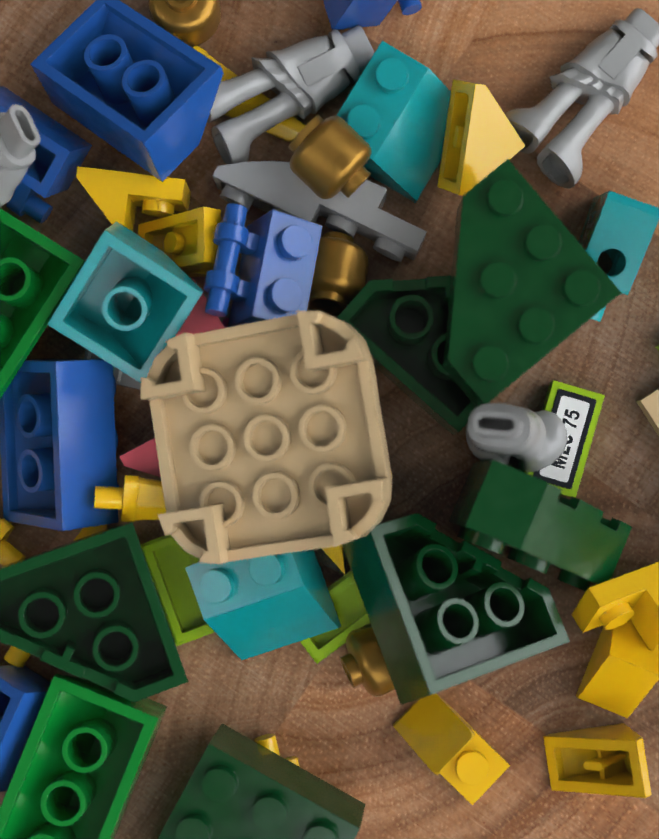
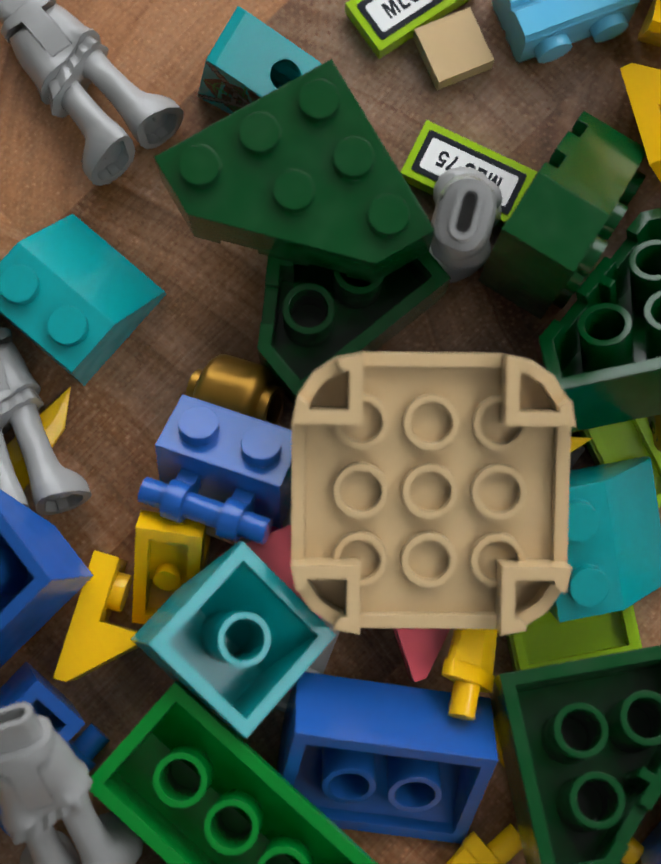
camera: 90 degrees left, 5 degrees down
light grey slope [212,161,427,261] -> none
pearl gold head [288,115,371,199] -> none
yellow slope [437,79,525,196] -> none

